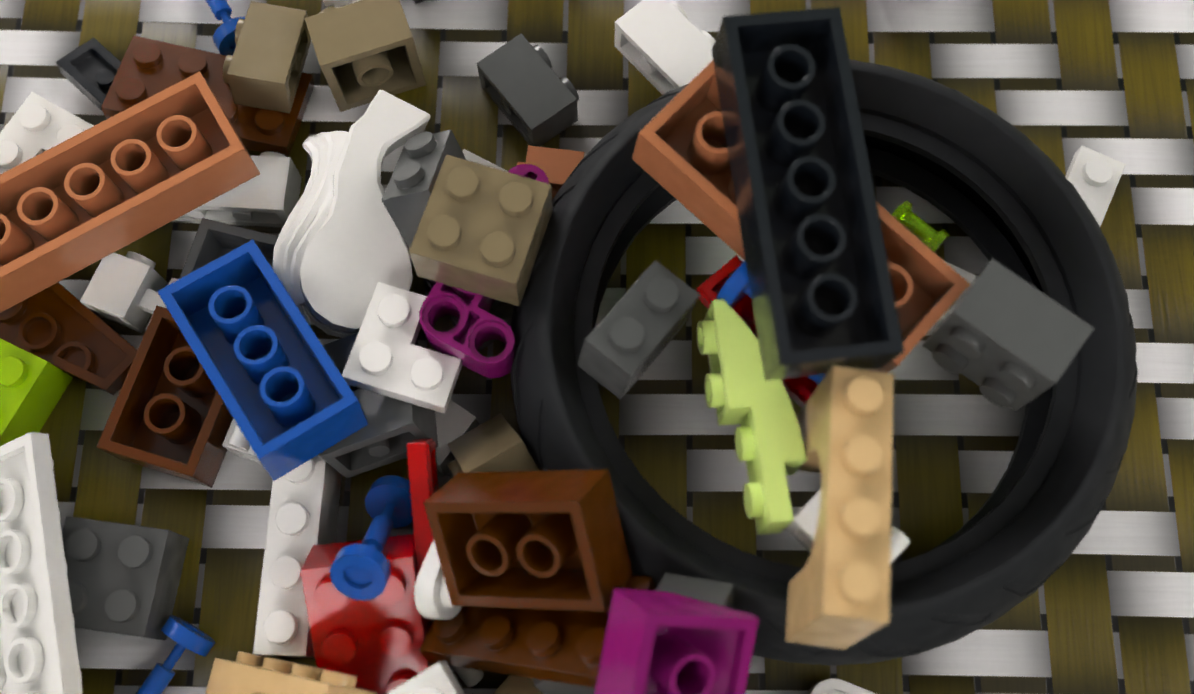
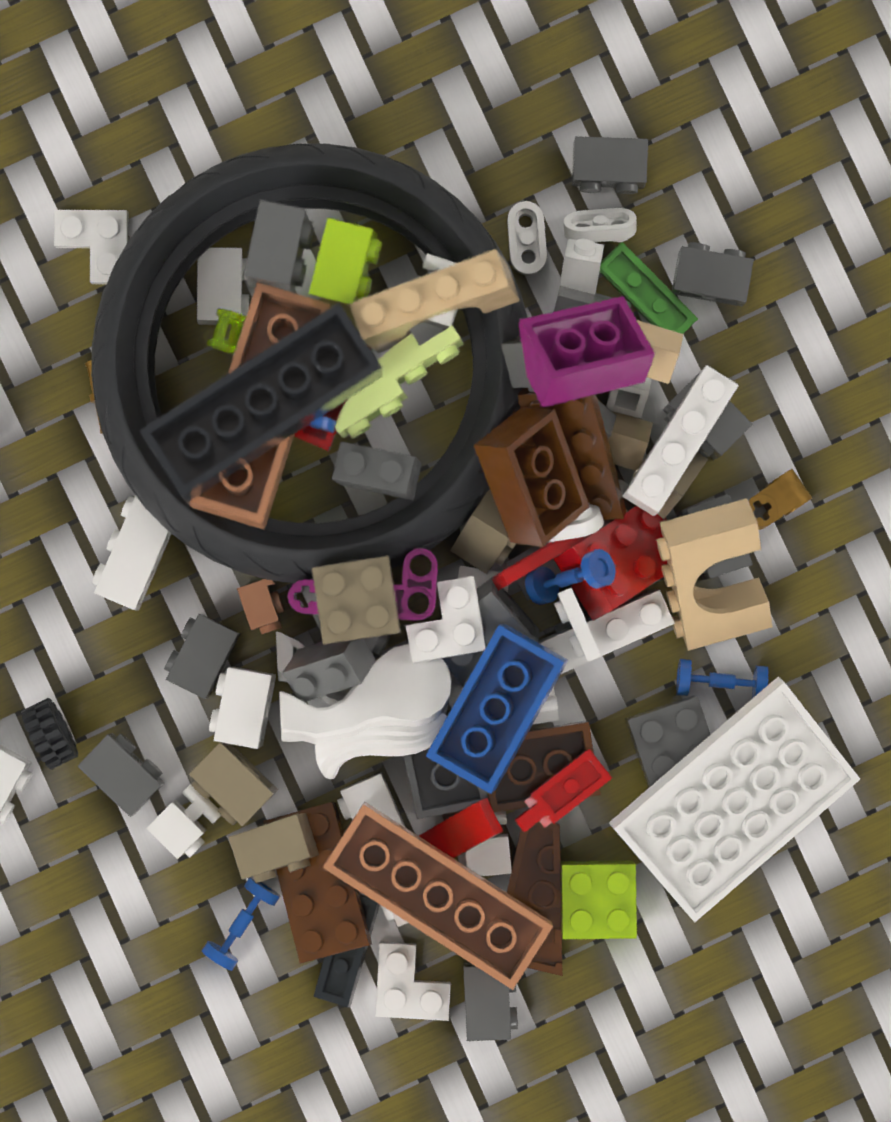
camera: 115 degrees left, 15 degrees up
none -> white brick [209,666,276,749]
none -> lime brick [309,218,382,305]
none -> red tile [418,798,503,859]
none -> red hinge [514,748,612,832]
none -> white plate [554,587,601,662]

